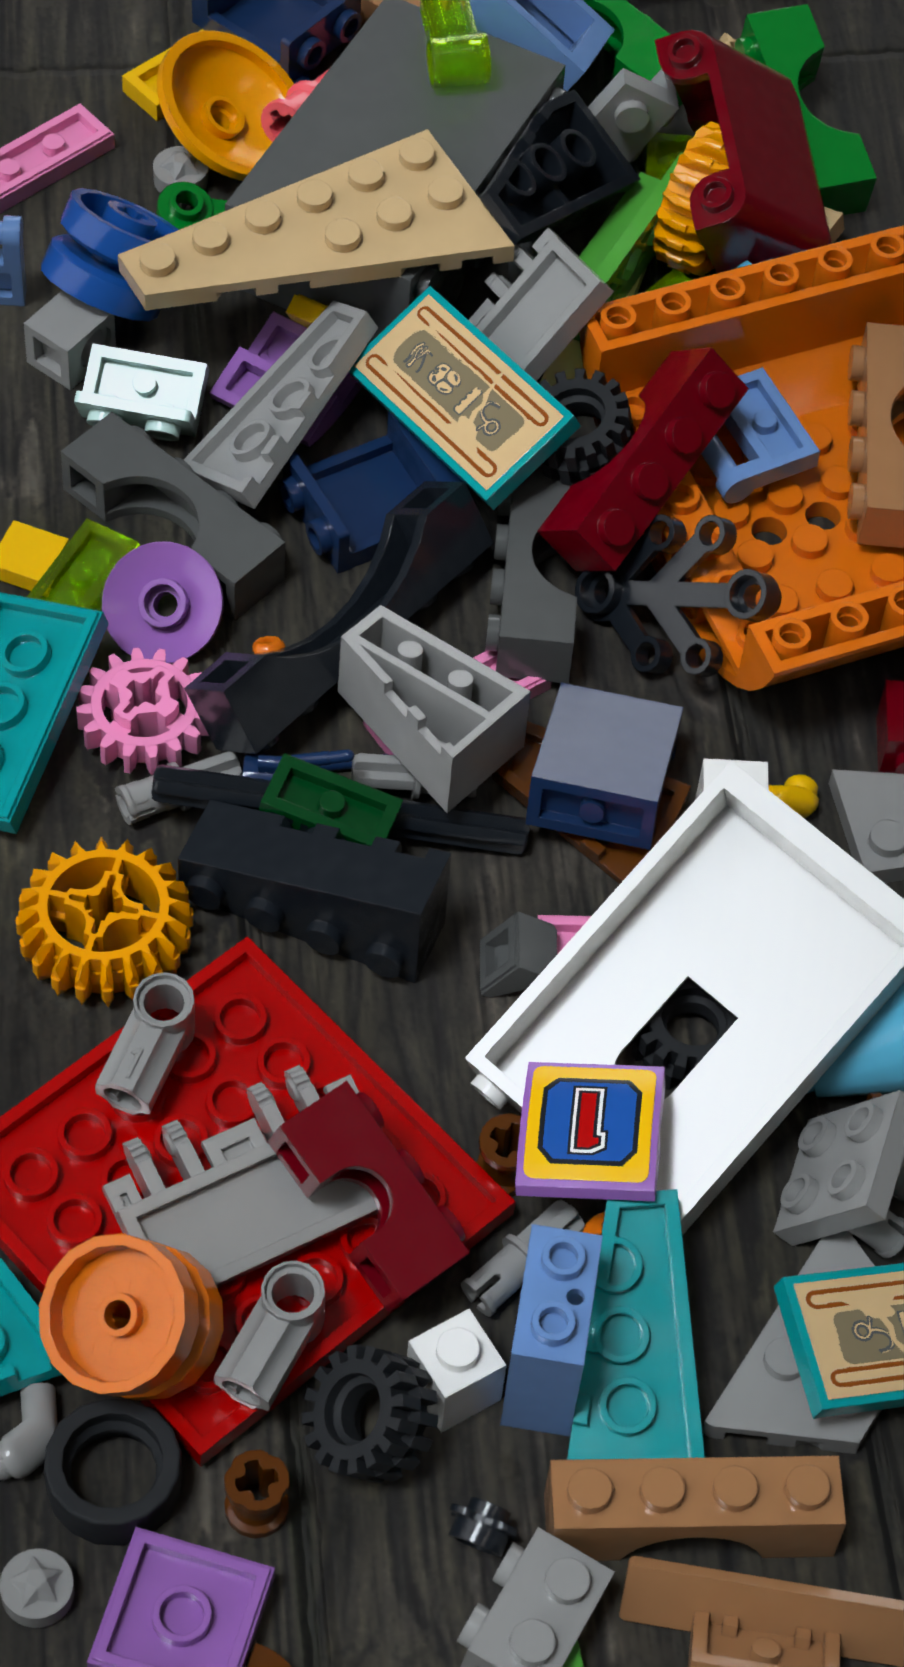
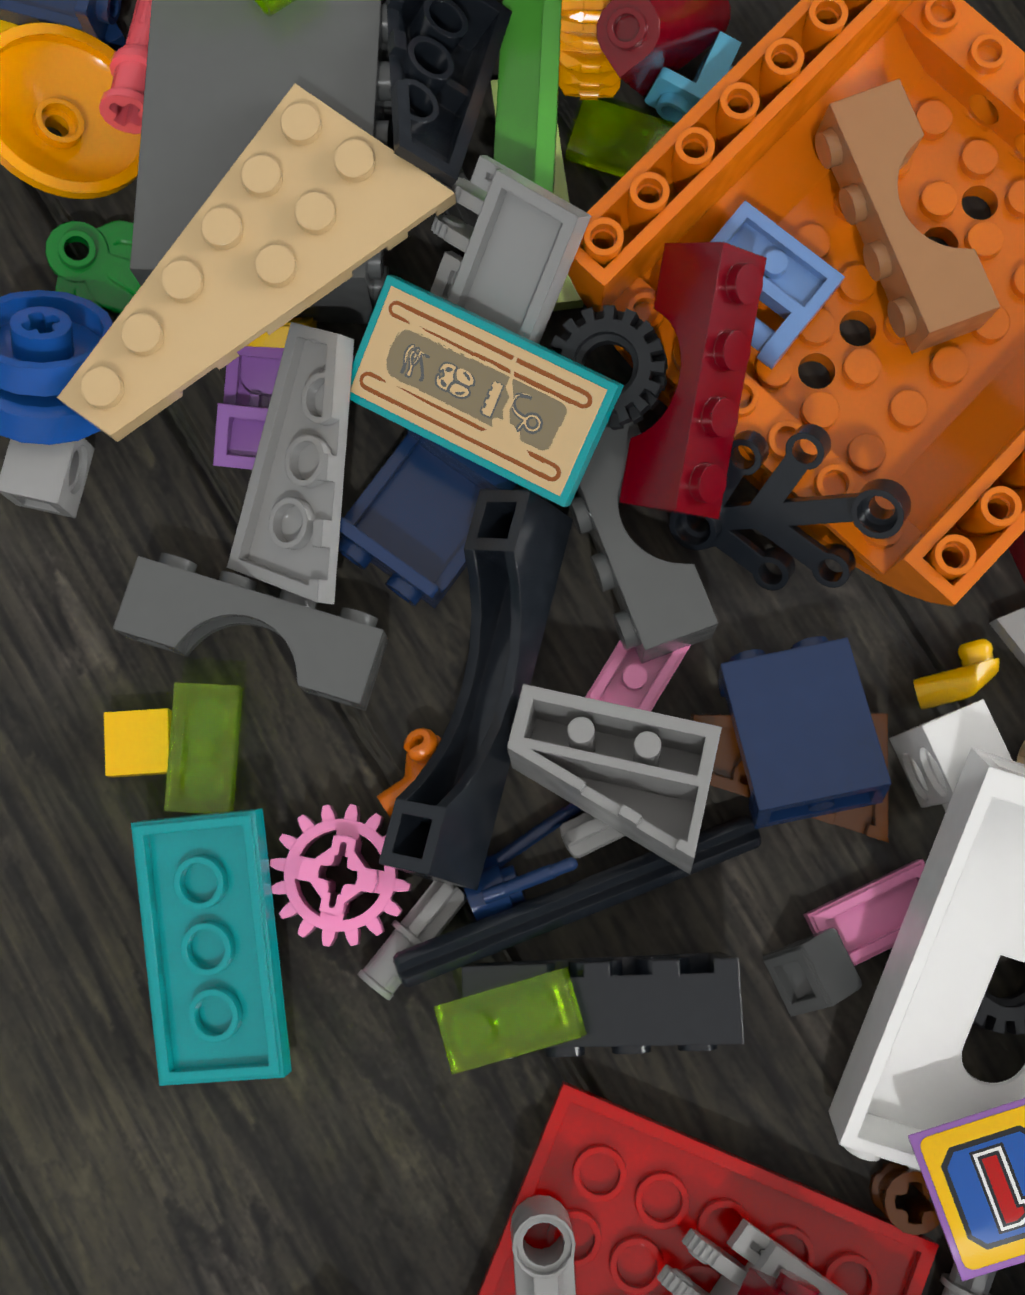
camera: 20 degrees left, 25 degrees up
light orange gear [15,836,193,1008] -> none
light aqua bracket [74,344,209,441] -> none
medium lavender dish [102,541,224,664] -> none
light grey tile [153,146,209,193] -> none
dark green panel [259,753,403,846] -> none
none -> clear neon green plate [434,967,587,1075]

